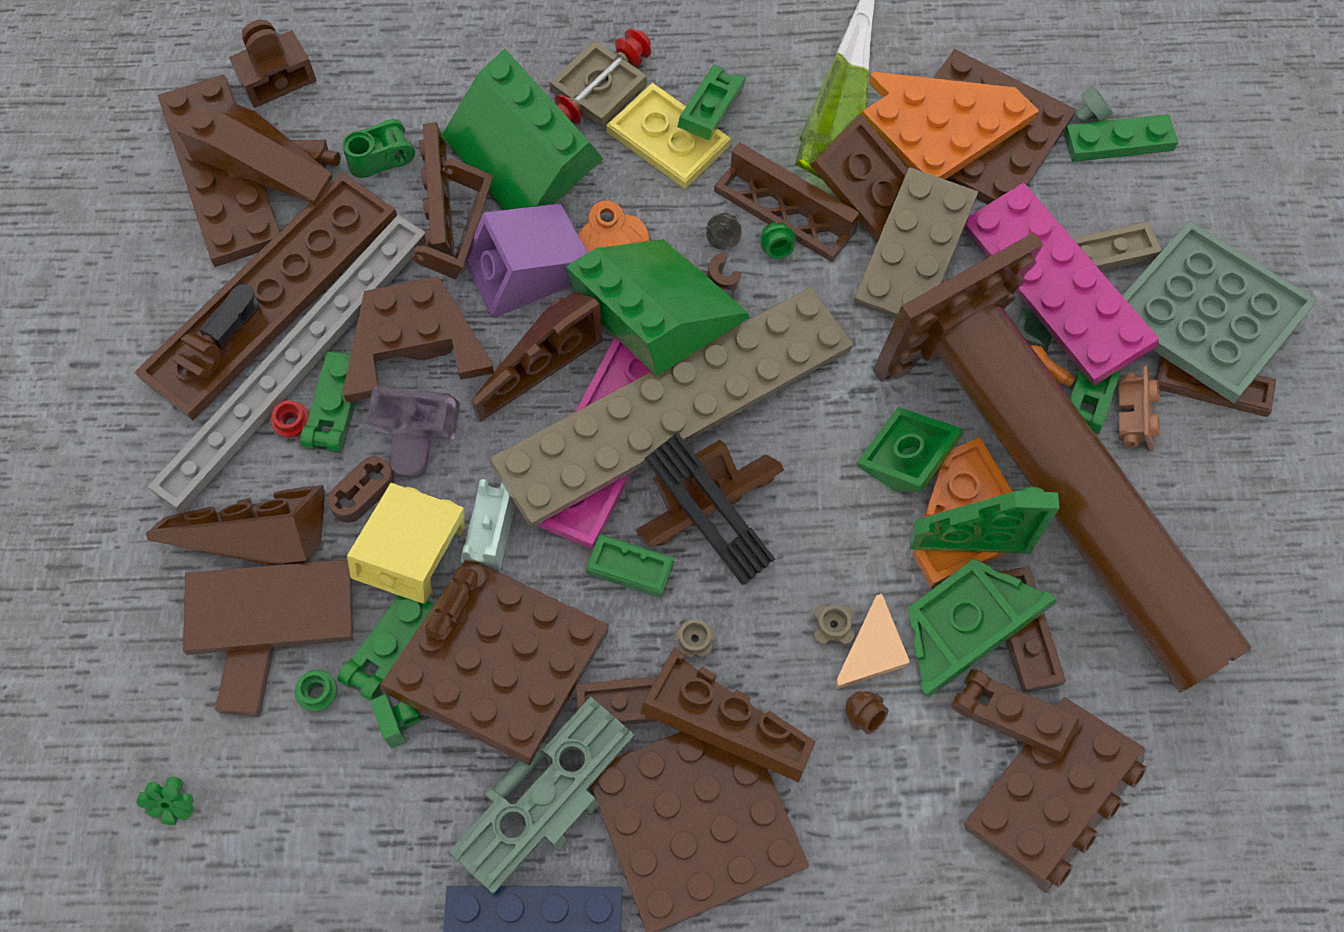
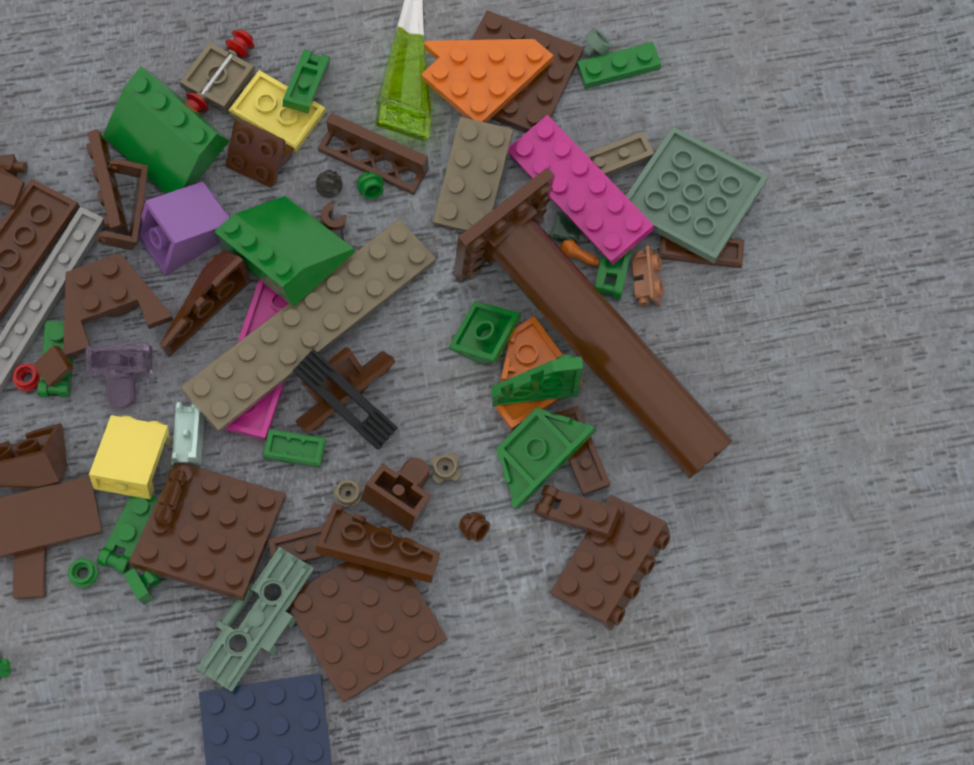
camera: 10 degrees left, 5 degrees up
reddish brown beam [327,456,395,523] -> none
green piece [342,119,416,178] -> none
orange plate [578,200,650,253] -> none
reddish brown plate [809,114,908,243] -> none
light nougat tile [835,594,910,689] -> none
none -> reddish brown tile [34,345,74,386]
none -> reddish brown bracket [225,119,294,188]
none -> reddish brown brick [361,457,431,531]

